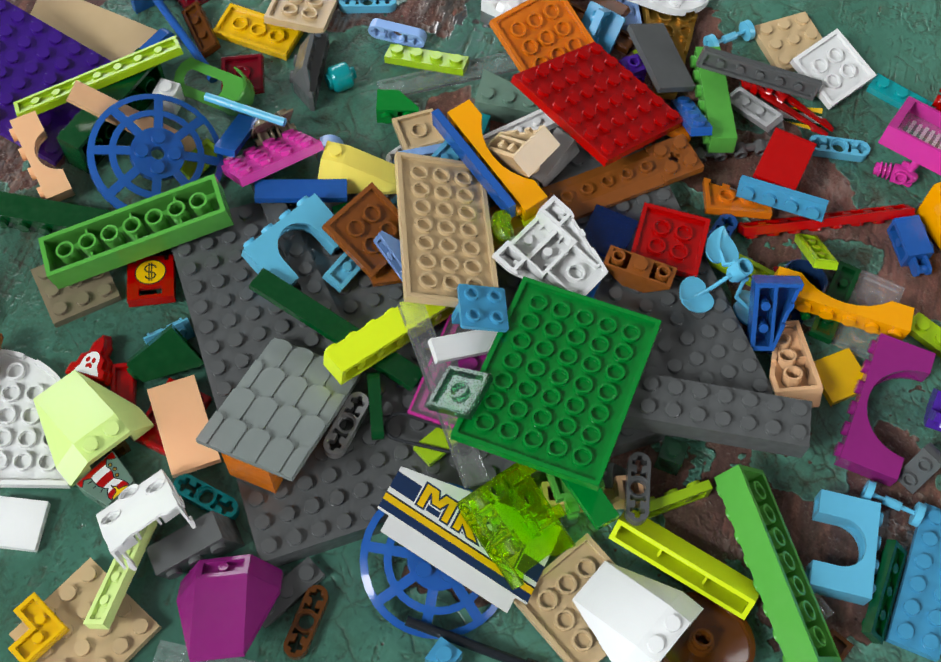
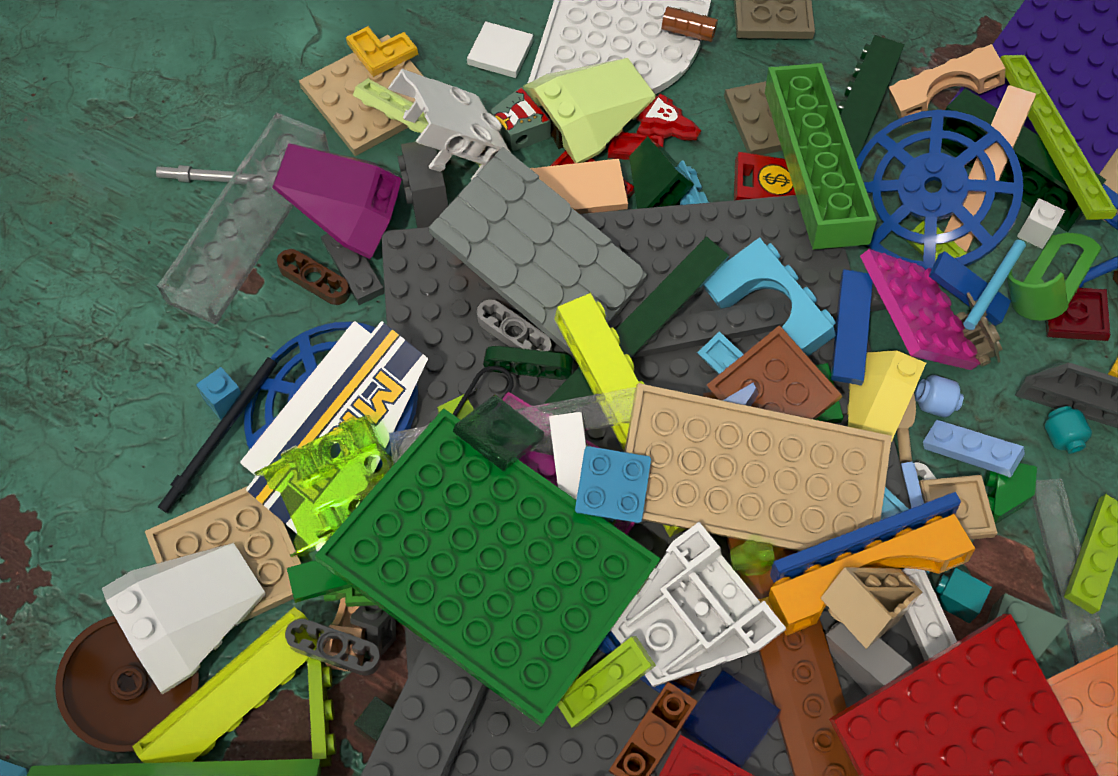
camera: 105 degrees right, 0 degrees up
none -> lime plate [558,636,656,728]
none -> light blue plate [923,420,1025,477]

